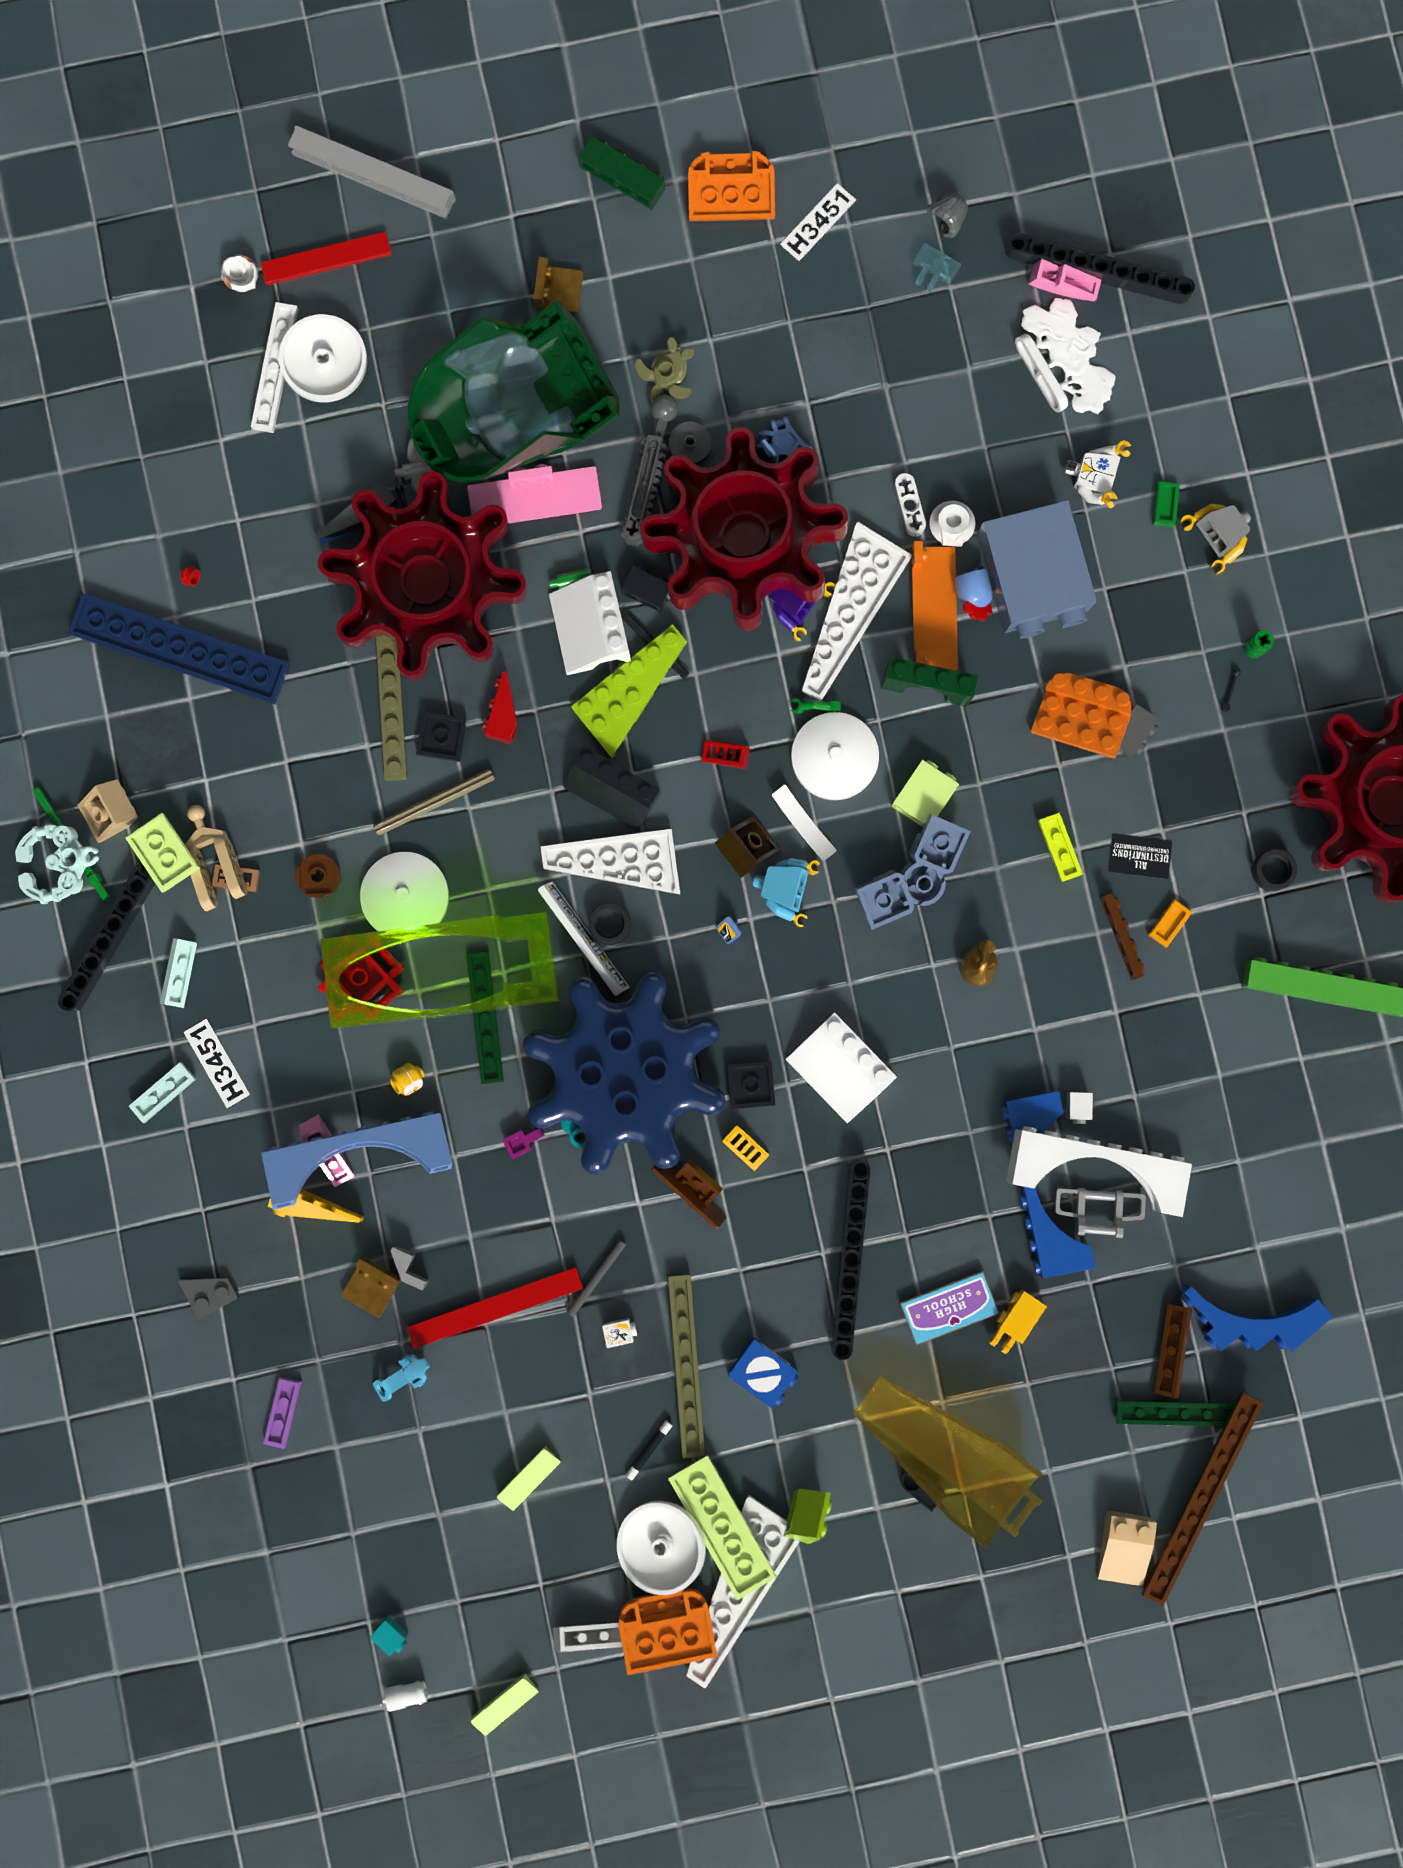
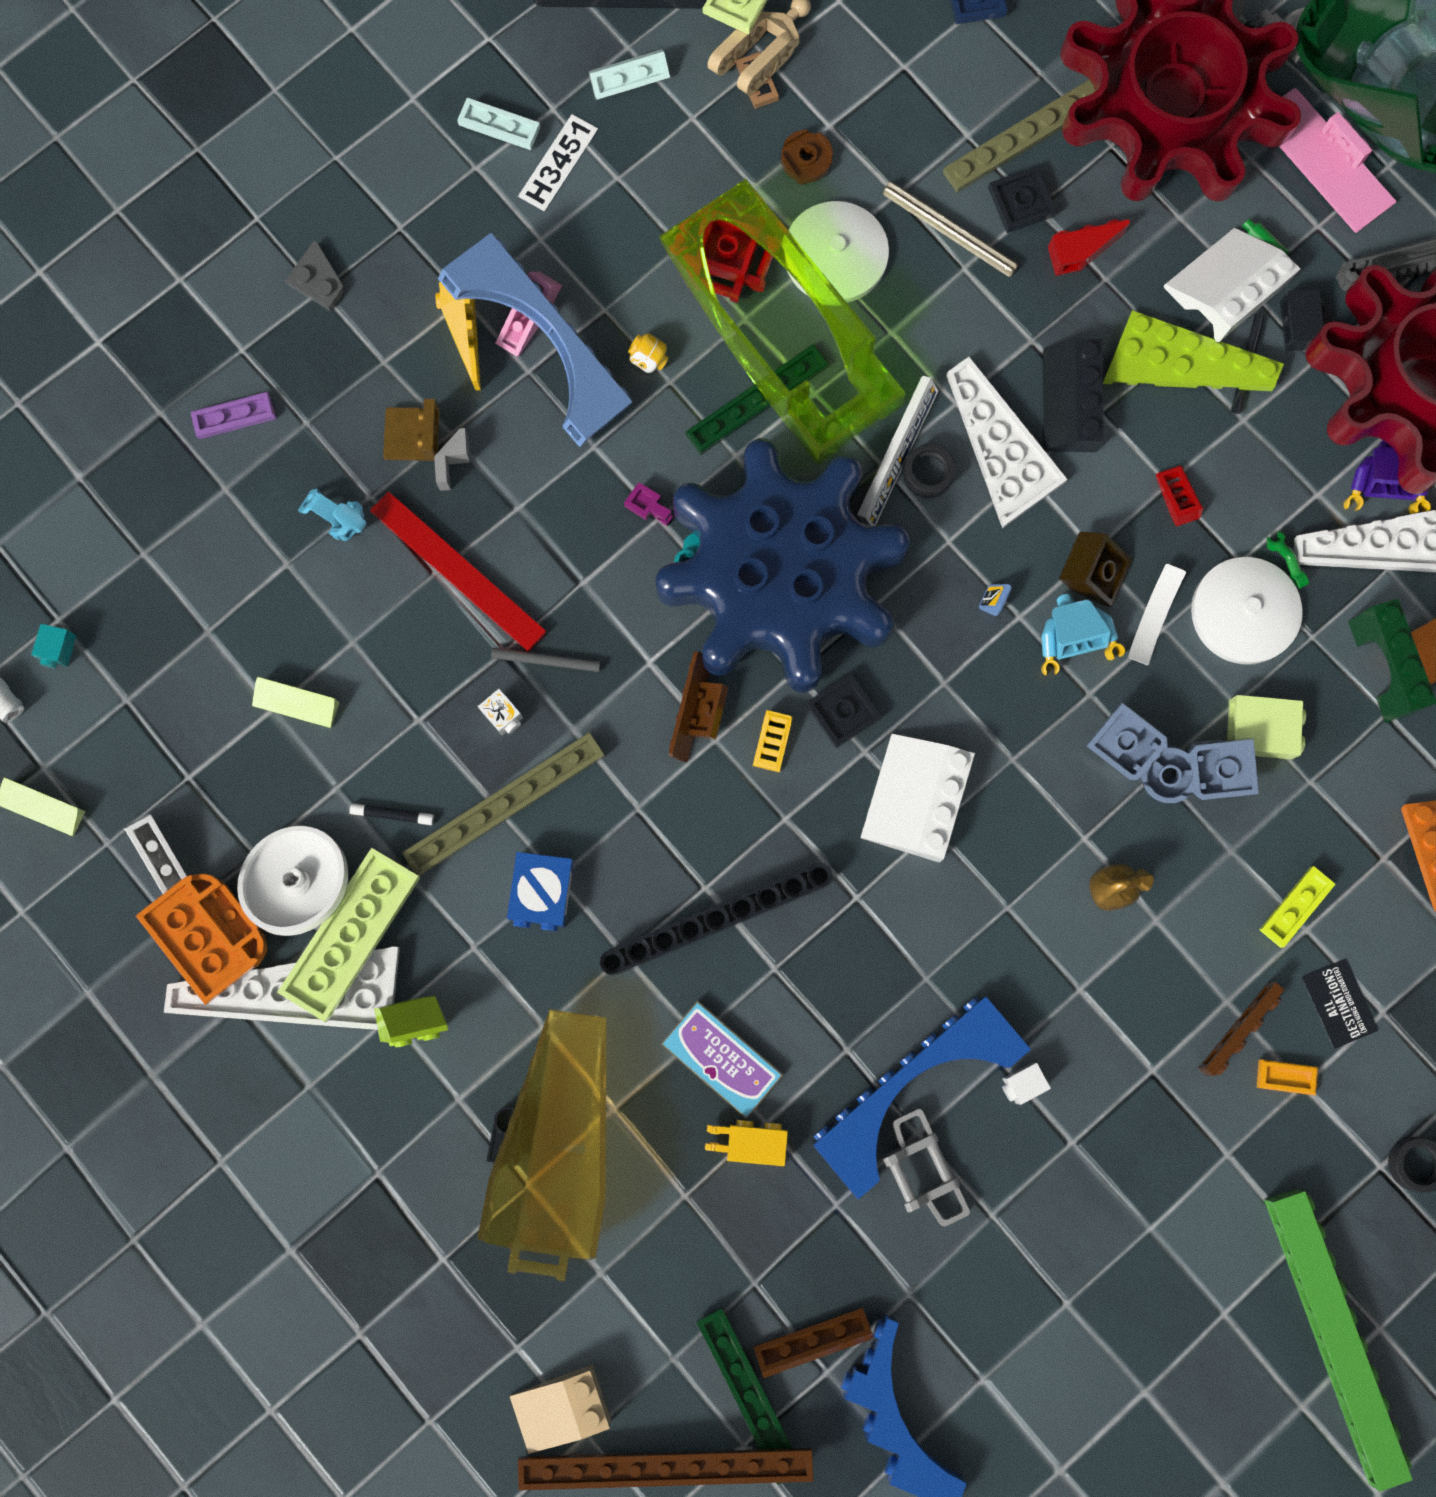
camera: 60 degrees right, 5 degrees down
white arch [1006,1126,1192,1217] -> none

